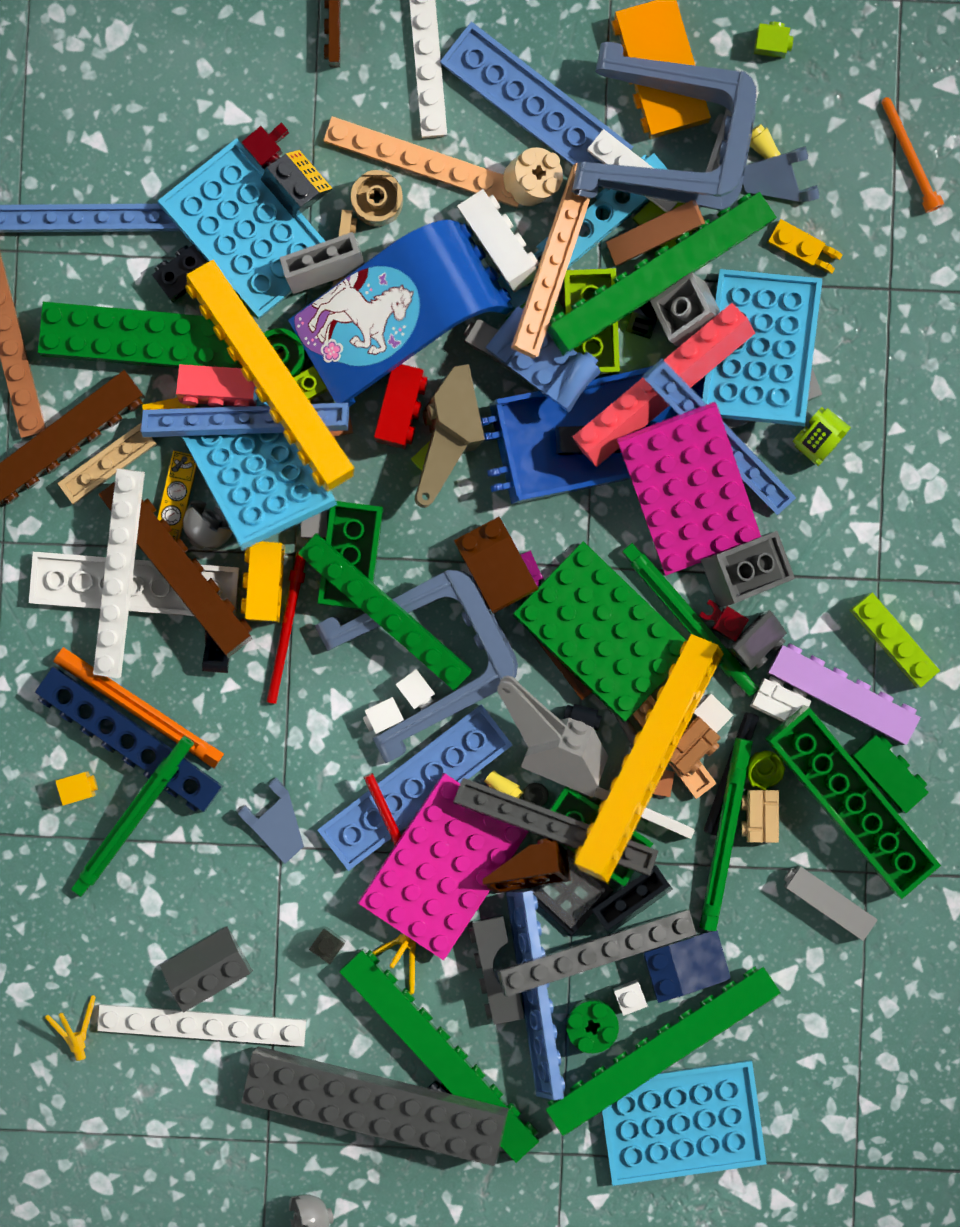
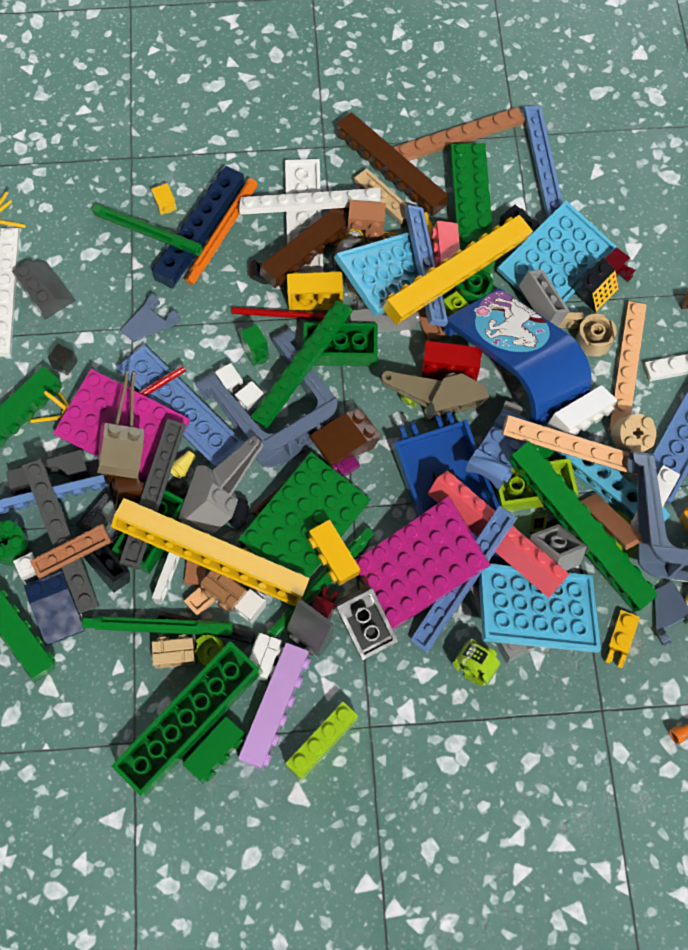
camera: 85 degrees right, 20 degrees down
light grey brick [783,865,878,941] -> none
none -> nougat tile [30,524,112,579]
none -> dark tan slope [97,370,144,479]
none -> green brick [240,324,269,366]
none -> yellow brick [307,520,360,586]
none -> nougat brick [348,200,386,242]

